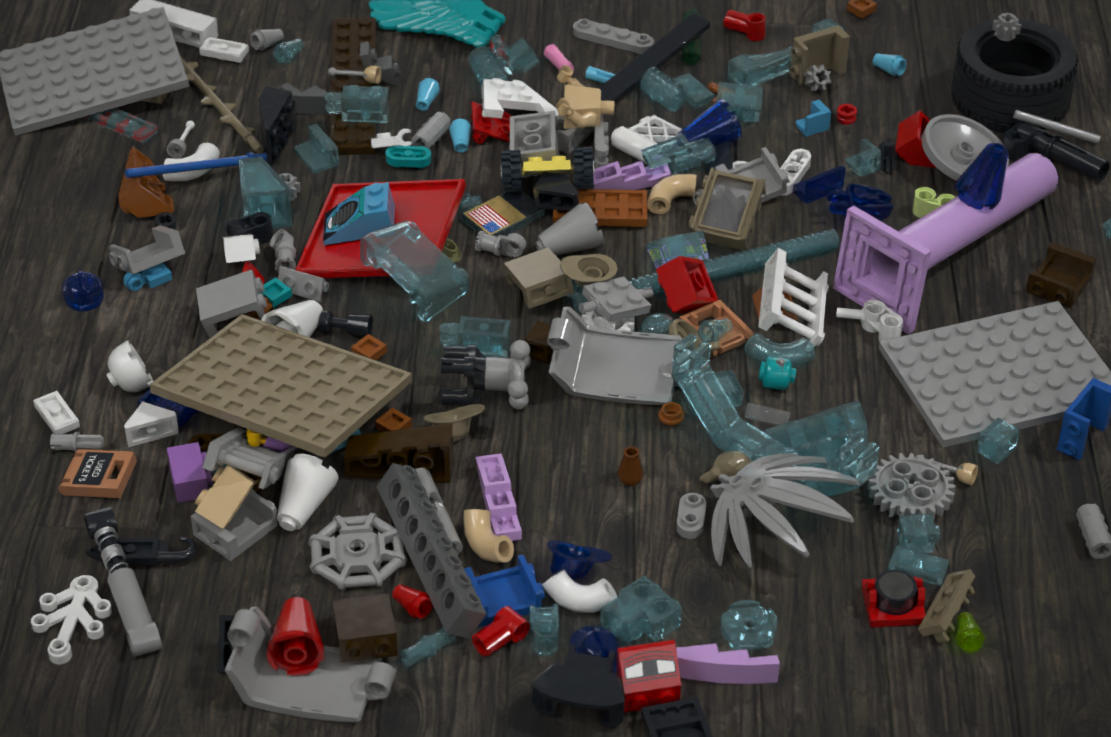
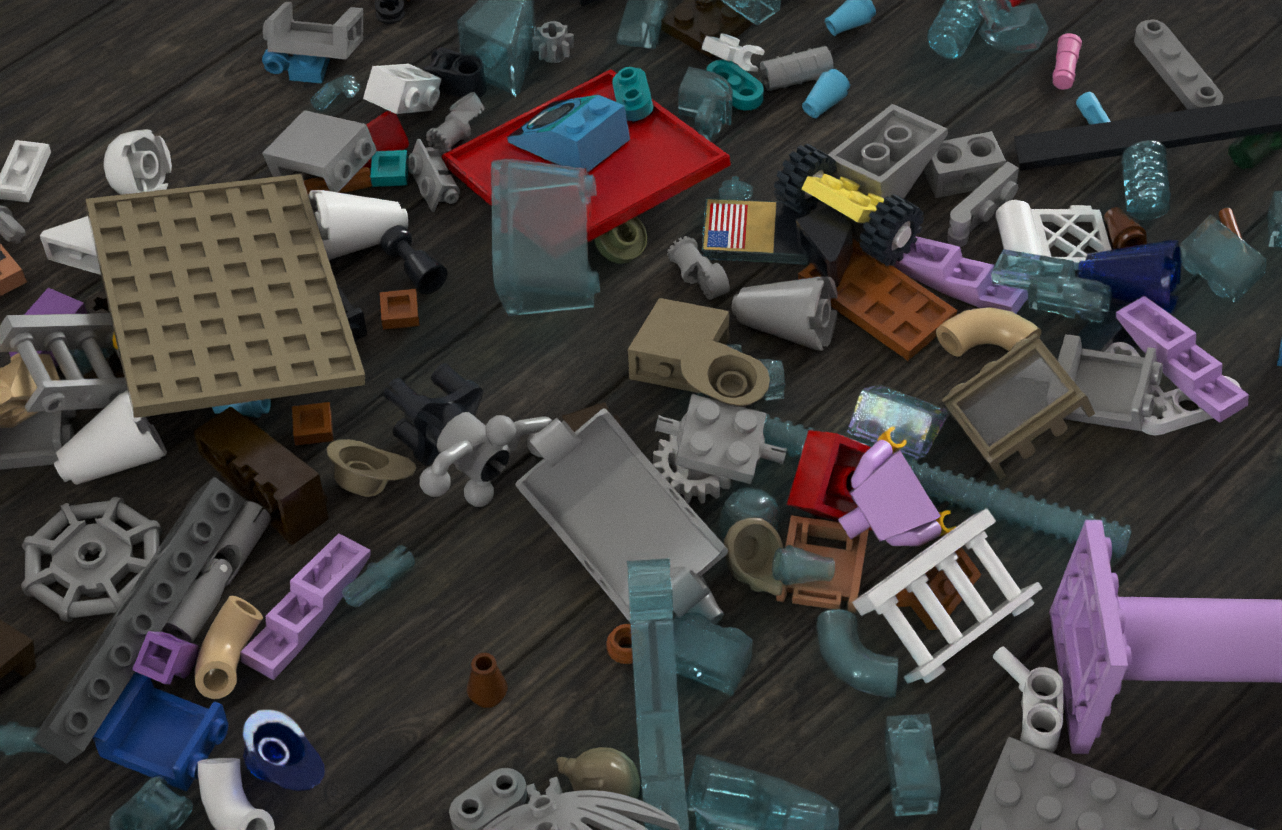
camera: 45 degrees right, 10 degrees up
clear blue piece [62,270,104,311] -> none
red cone [392,585,433,619] -> none
clear light blue brick [439,316,511,358] -> none
red hinge [471,102,512,144] -> none
red piece [472,606,531,657] -> none
white wing [482,78,559,118] -> none
tan torso [556,65,614,129] -> none
clear light blue plate [671,73,714,108] -> none
clear piece [745,403,791,427] -> none
teal head [758,356,796,391] -> none
clear blue panel [793,165,846,204] -> none
clear blue hinge [826,183,894,221] -> none
none -> medium lavender leg [132,631,199,684]
none -> clear light blue arm [310,74,361,111]
none -> clear light blue axle [342,545,415,607]
none -> teal plate [612,67,653,121]
none -> clear light blue brick [679,67,733,141]
none -> lavender torso [838,426,956,547]
none -> clear light blue brick [884,713,941,816]
none -> reddish brown cone [1103,207,1147,257]
none -> lavender slope [1116,296,1249,423]

